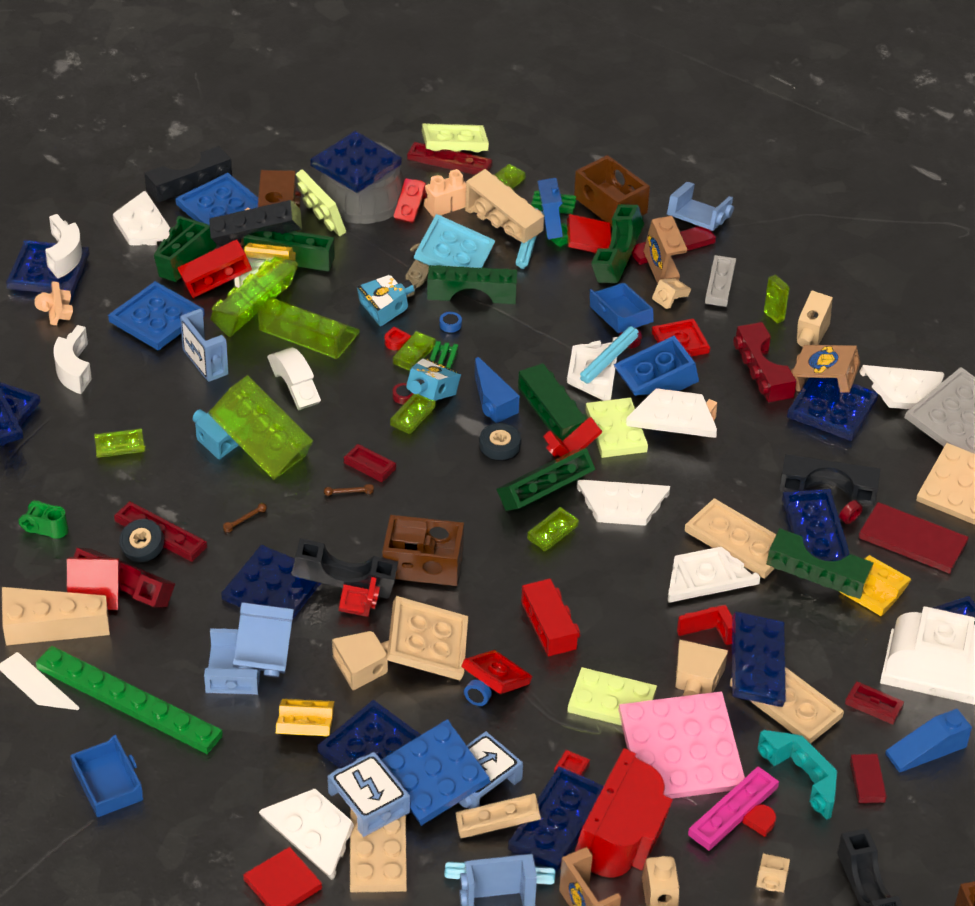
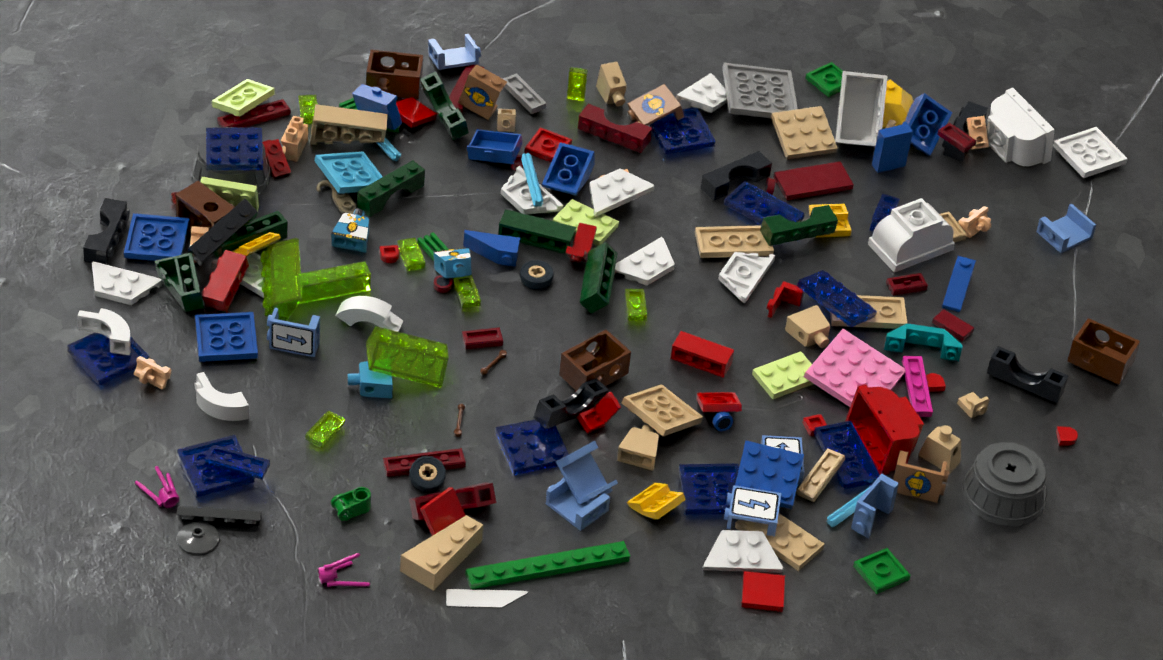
camera: 50 degrees left, 0 degrees up
blue container [70,735,143,817] -> none
blue tile [439,312,462,333] -> none

